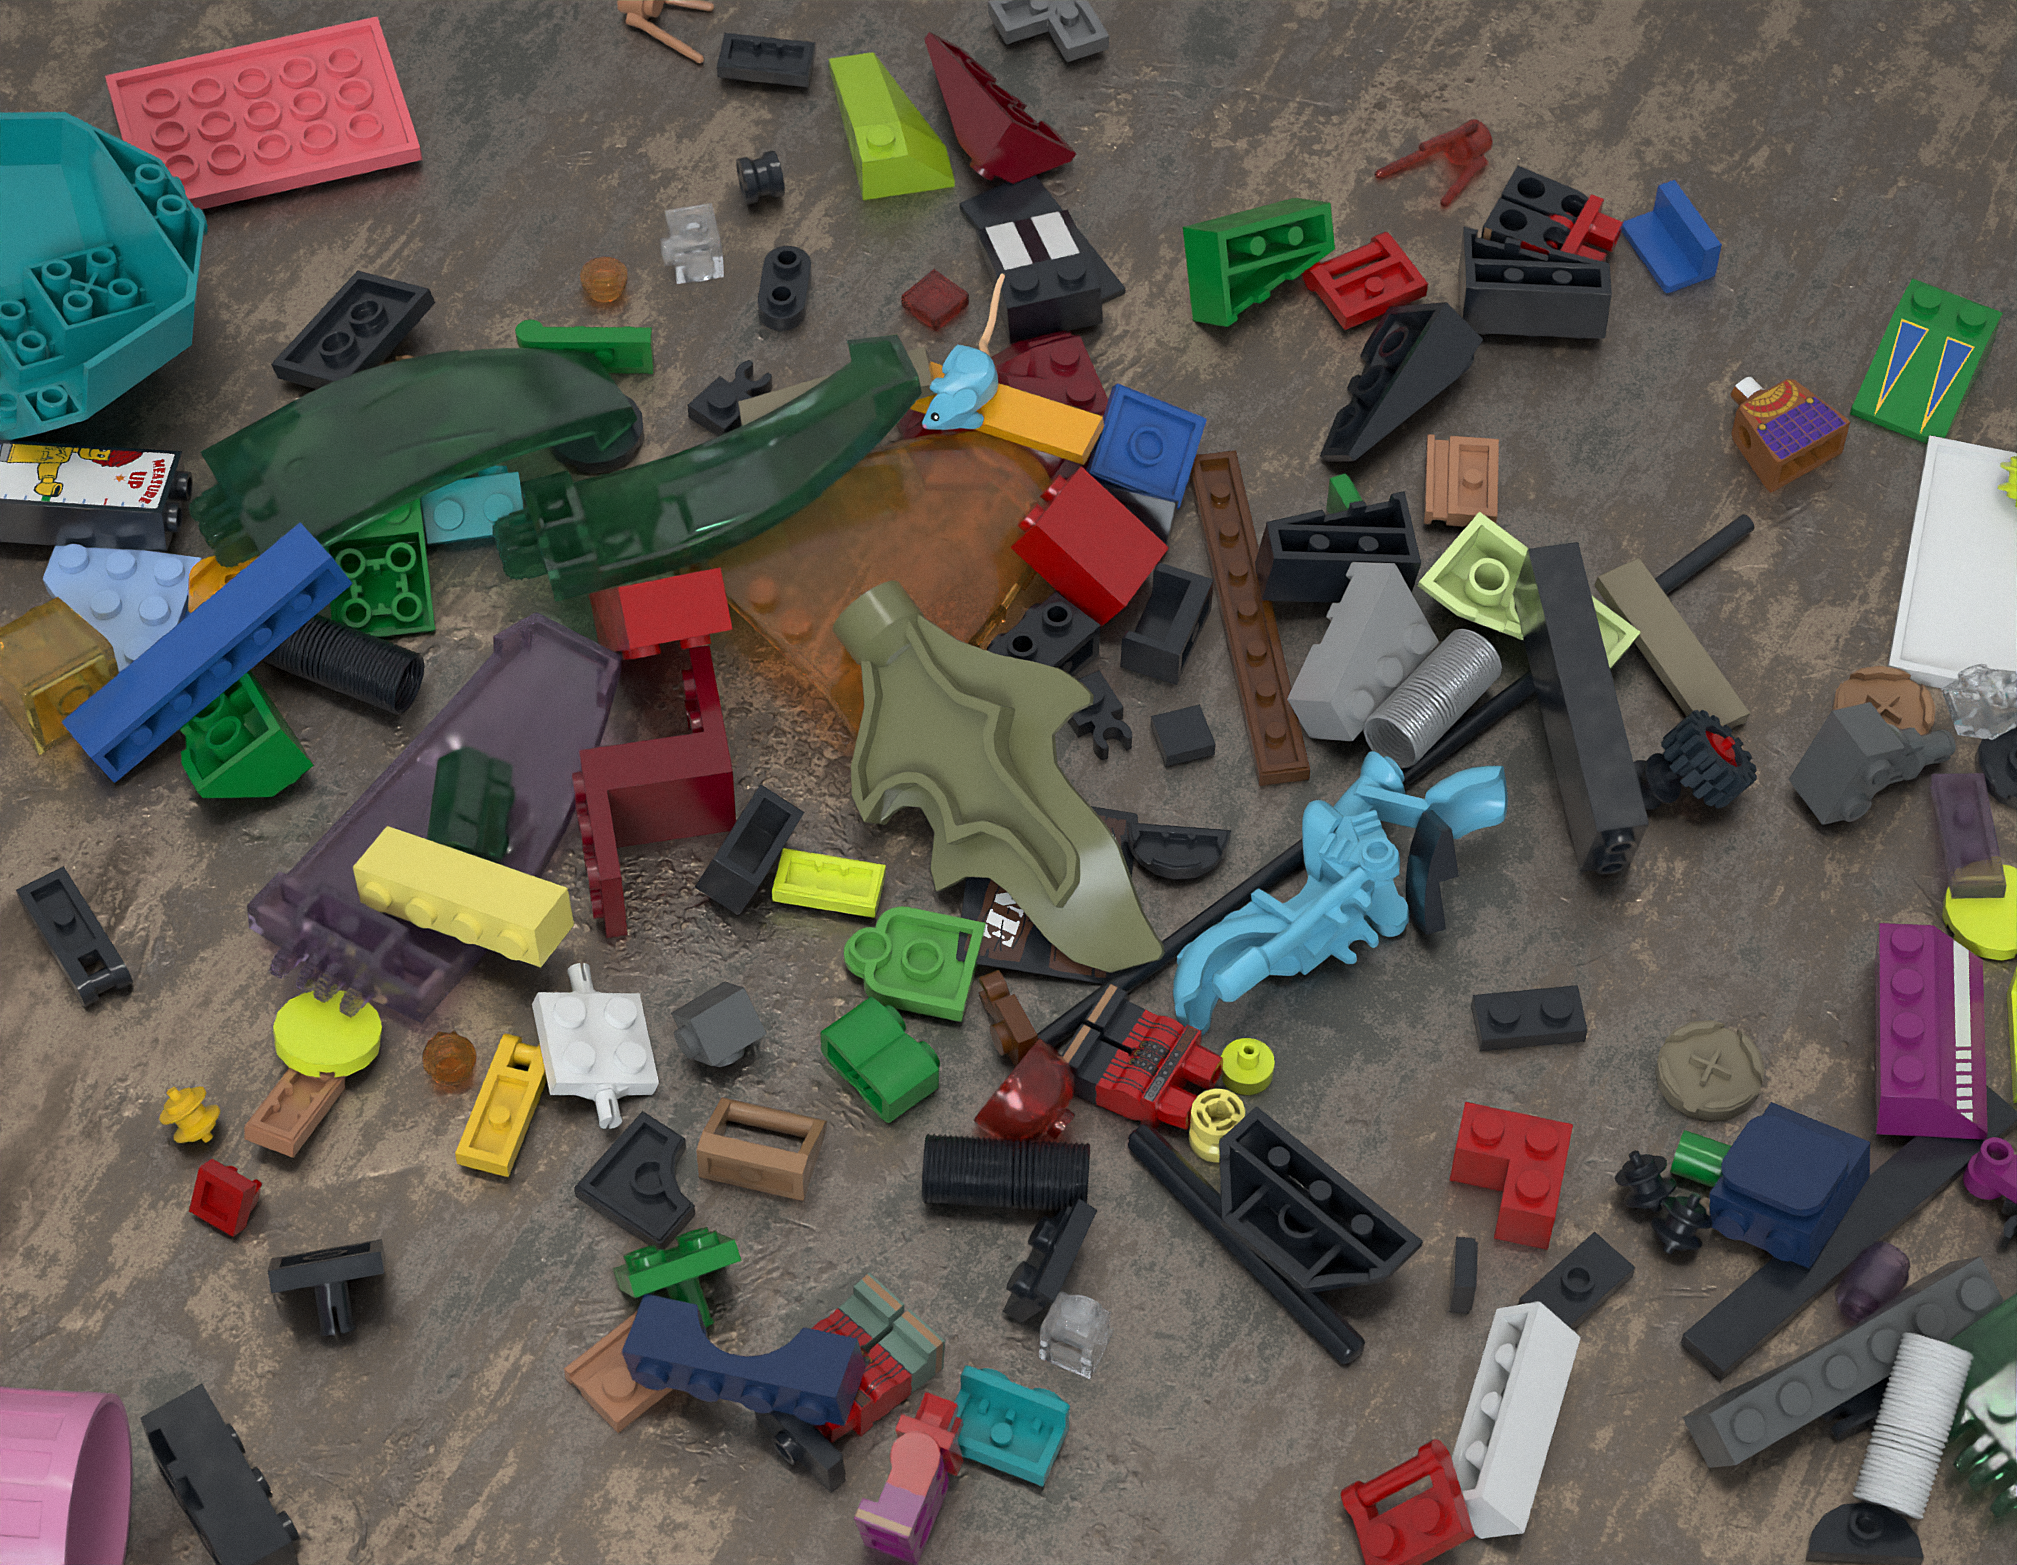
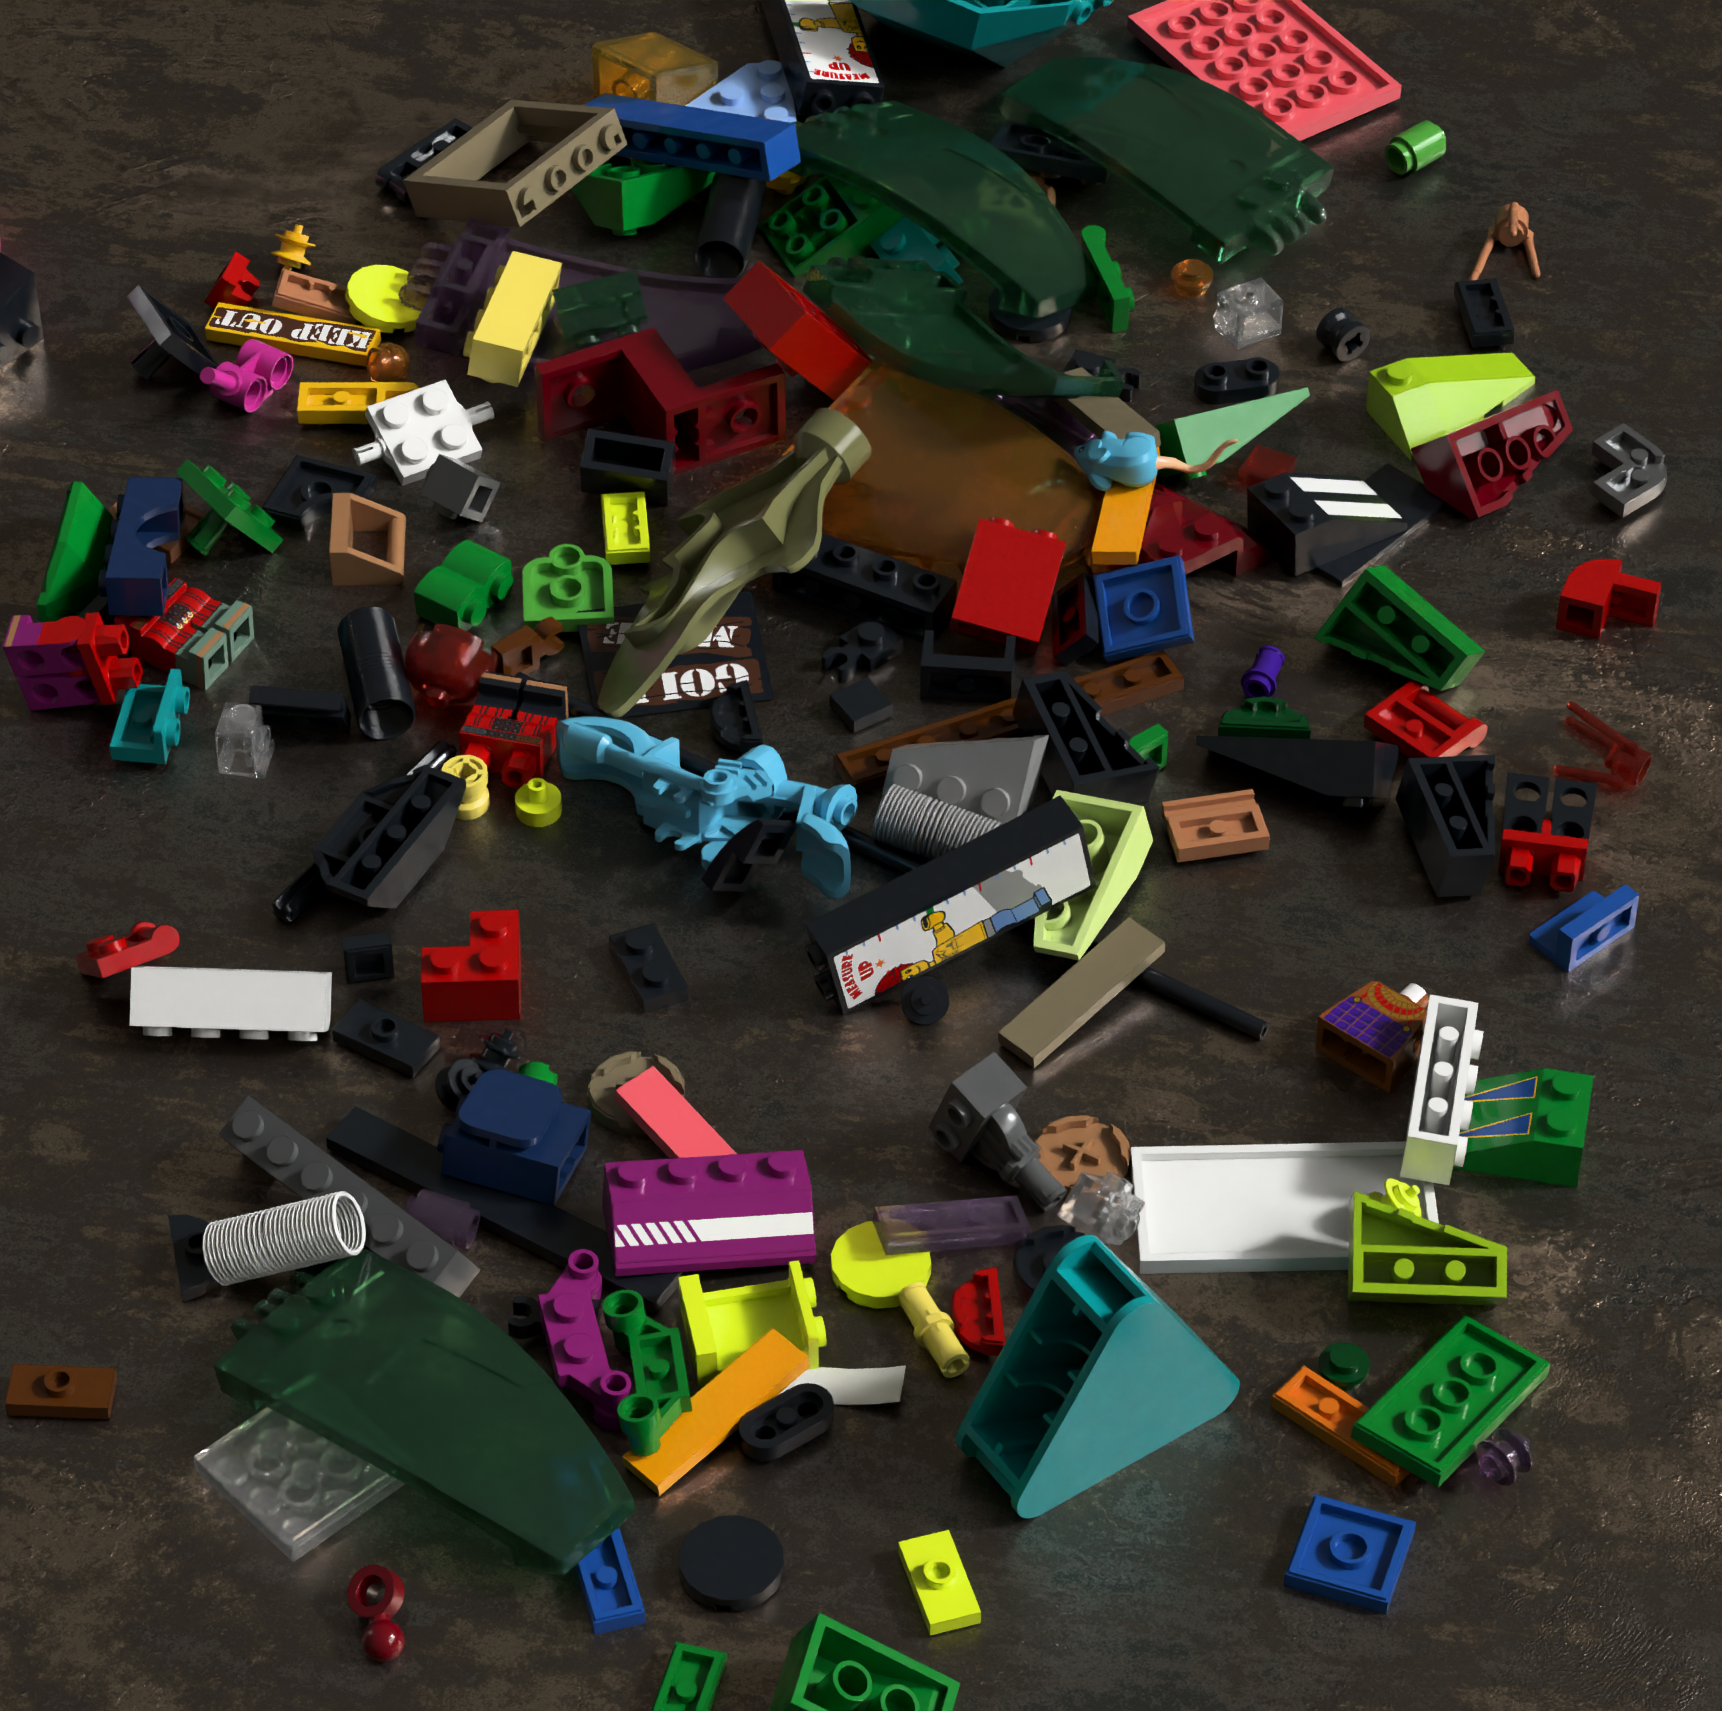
camera: 75 degrees right, 10 degrees down
black wheel [1661,709,1757,808] -> none
none -> green wedge [36,481,114,622]
none -> dark pink beam [200,339,293,413]
none -> tile [205,302,381,367]
none -> dark tan window [403,100,628,227]
none -> coral tile [614,1066,737,1159]
none -> clear green windscreen [996,57,1335,264]
none -> wedge [1154,387,1310,482]
none -> dark green plate [1218,697,1311,739]
none -> dark purple pin [1241,645,1285,698]
none -> bright green brick [1384,120,1446,175]
none -> white brick [1400,994,1484,1185]
none -> red brick [1556,559,1662,639]

